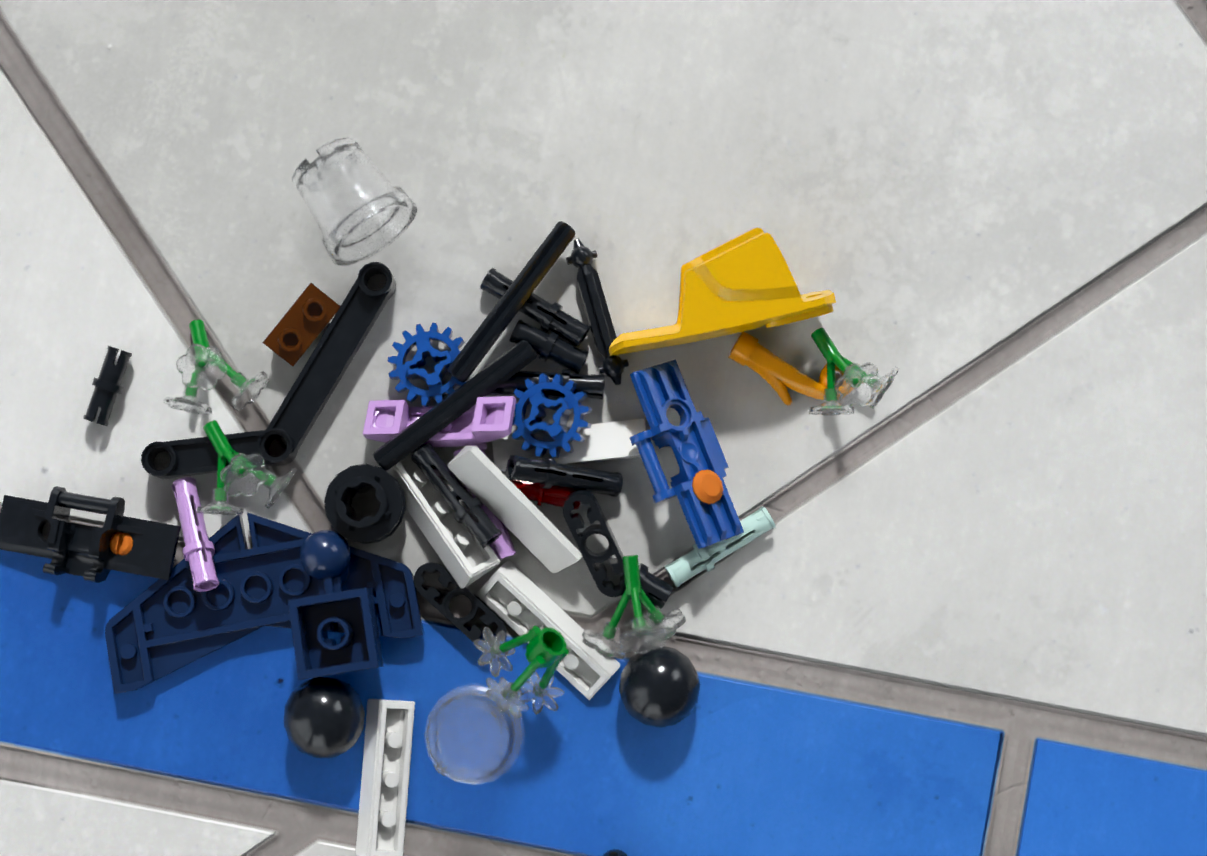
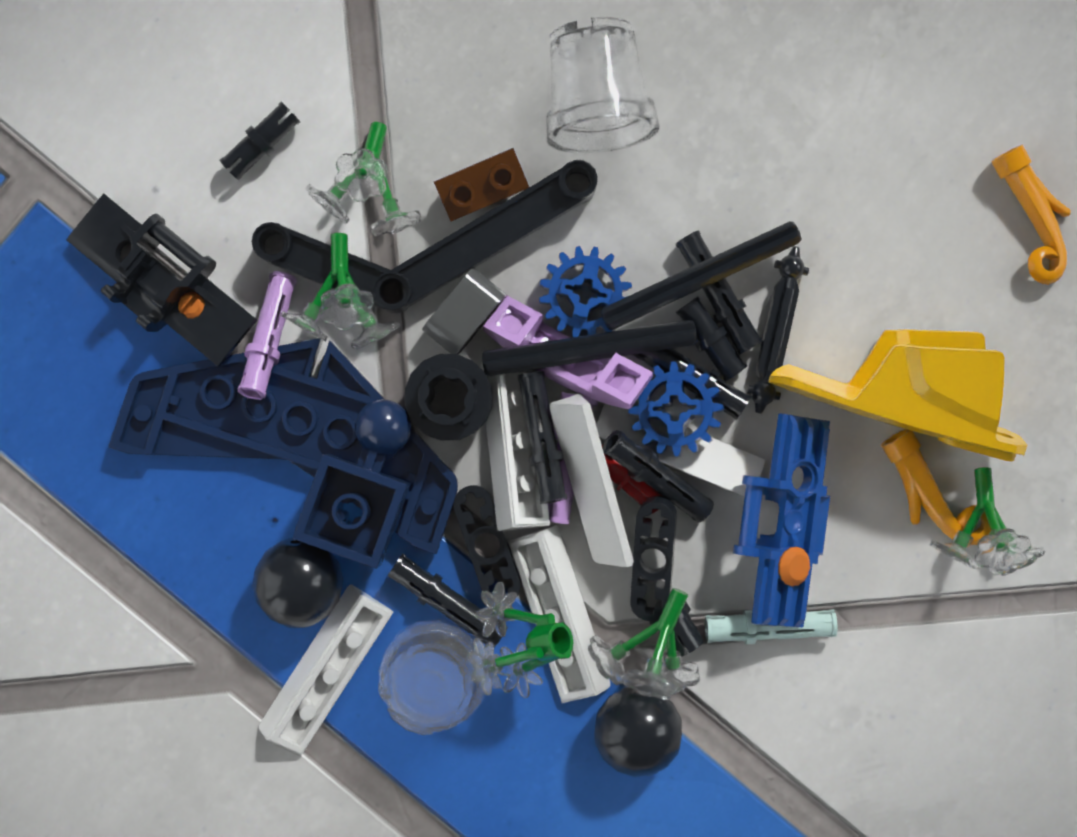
camera: 30 degrees right, 5 degrees up
none -> black pin [387,554,508,650]
none -> dark grey beam [422,267,507,355]
none -> light orange plant [991,144,1071,285]

